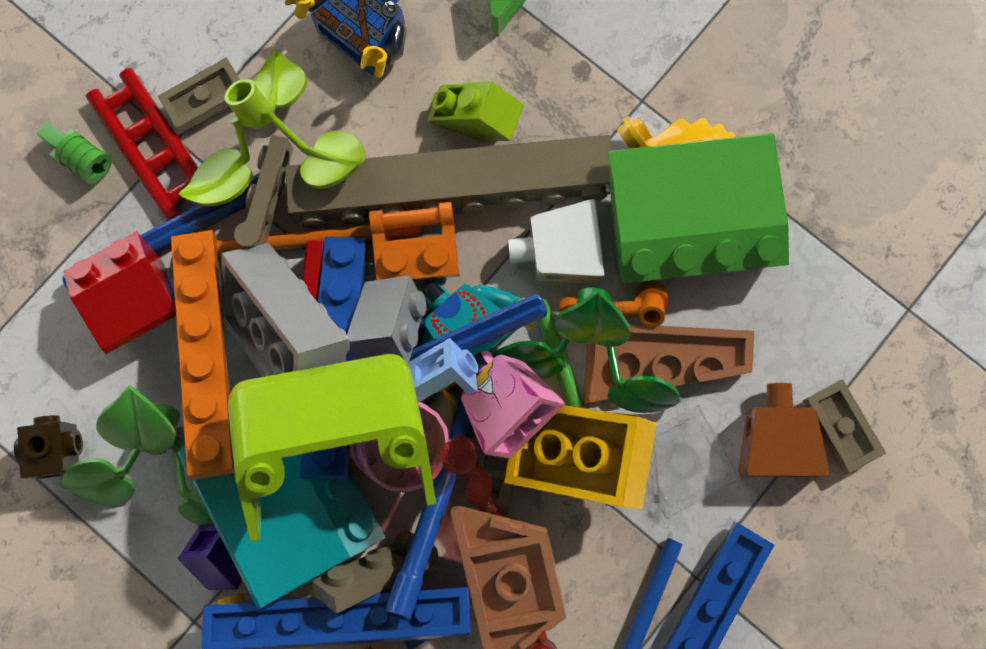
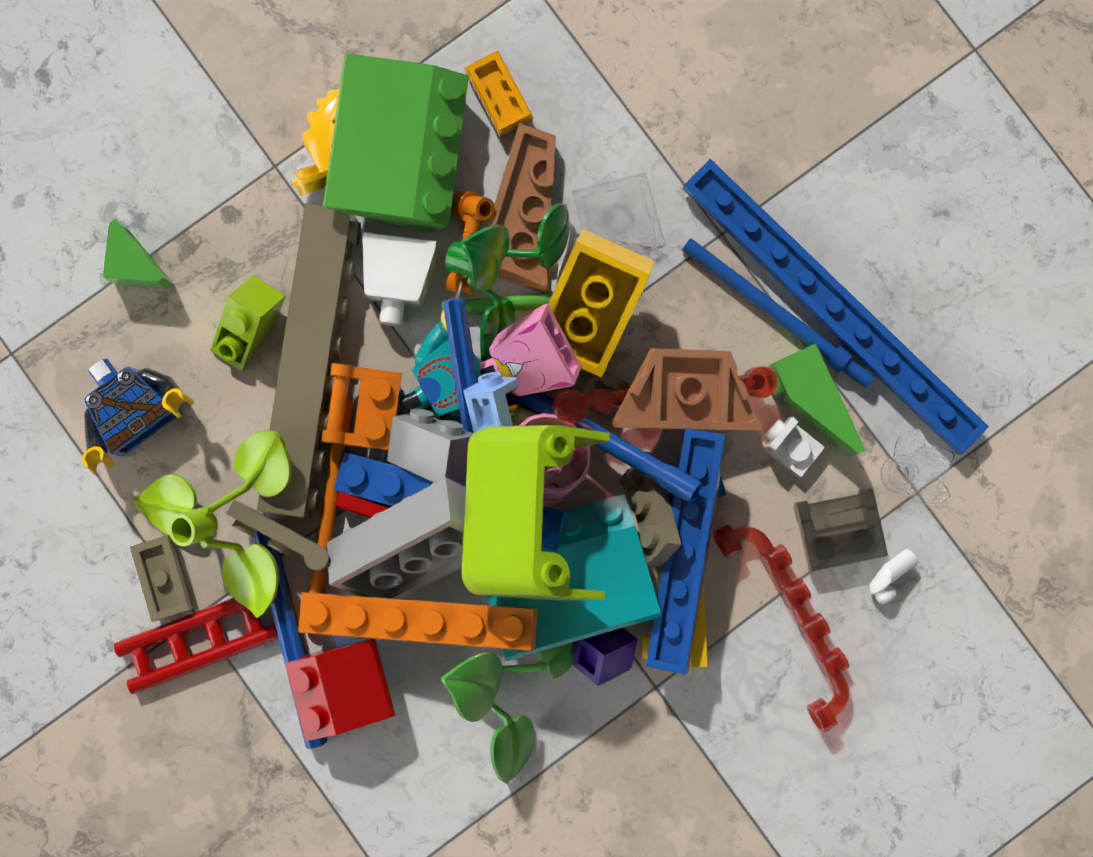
camera: 80 degrees left, 5 degrees up
dark brown brick [14,415,83,479] -> none
bright green hinge [37,122,112,185] -> none
dark orange torso [738,383,830,477] -> none
dark tan plate [802,379,886,474] -> none
none -> light orange plate [464,50,533,137]

